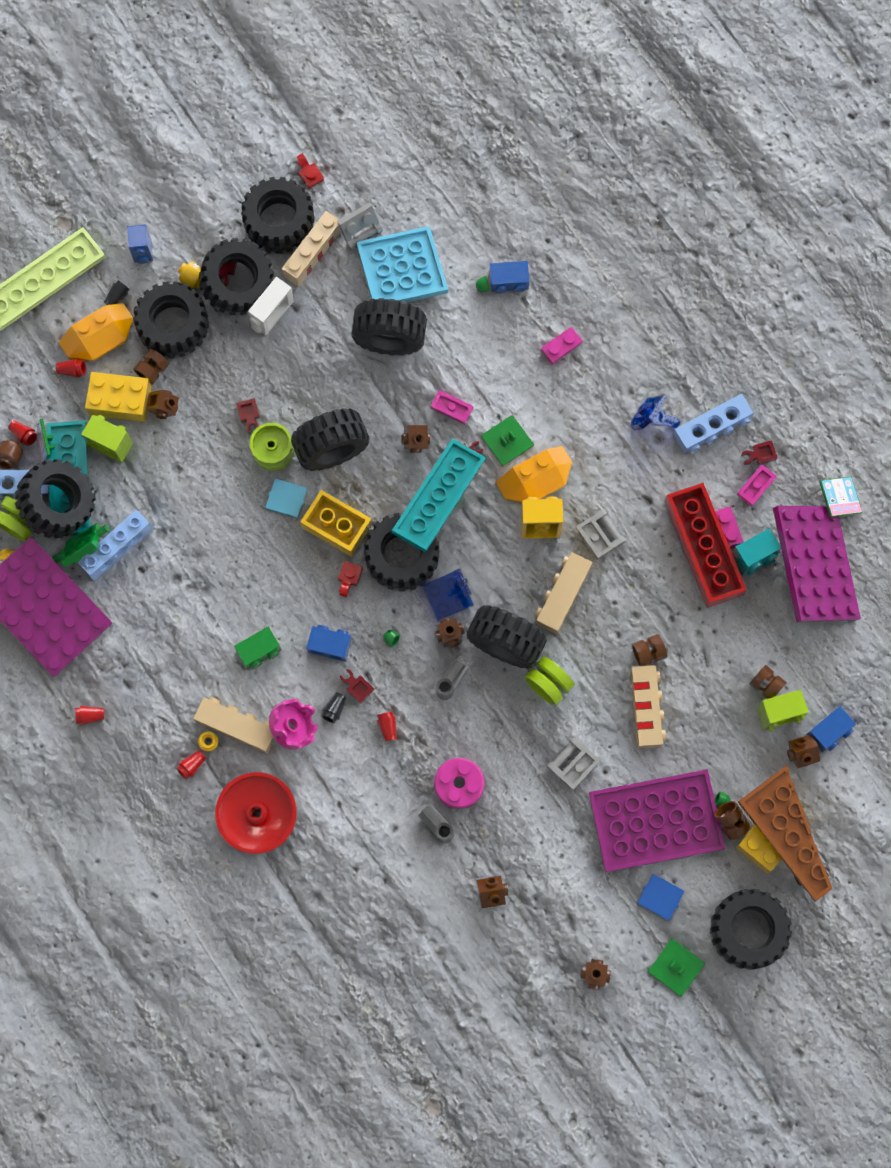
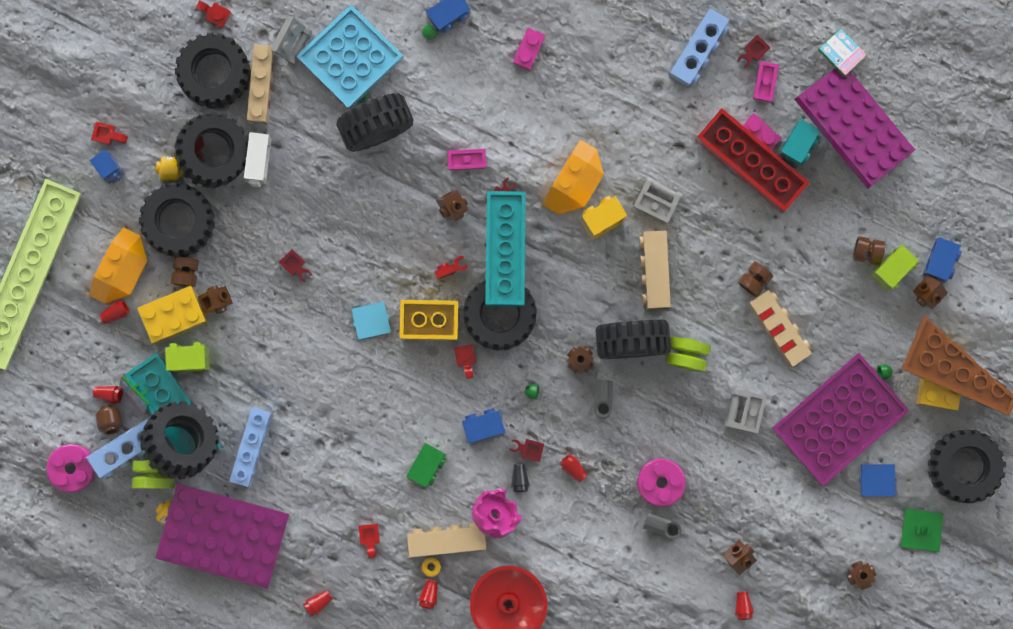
camera: 35 degrees left, 10 degrees up
green plate [52,523,110,567] -> none
black cone [104,280,130,305] -> none
lime wheel [250,423,294,471] -> none
black tyre [291,408,369,471] -> none
clear blue plate [422,569,474,621] -> none
green piece [481,415,534,466] -> none
clear blue piece [630,395,680,431] -> none
reddish brown wheel [714,801,751,840] -> none
none -> red plate [91,121,128,145]
none -> red plate [358,523,380,558]
none -> red plate [435,256,468,280]
none -> red cone [735,592,754,620]

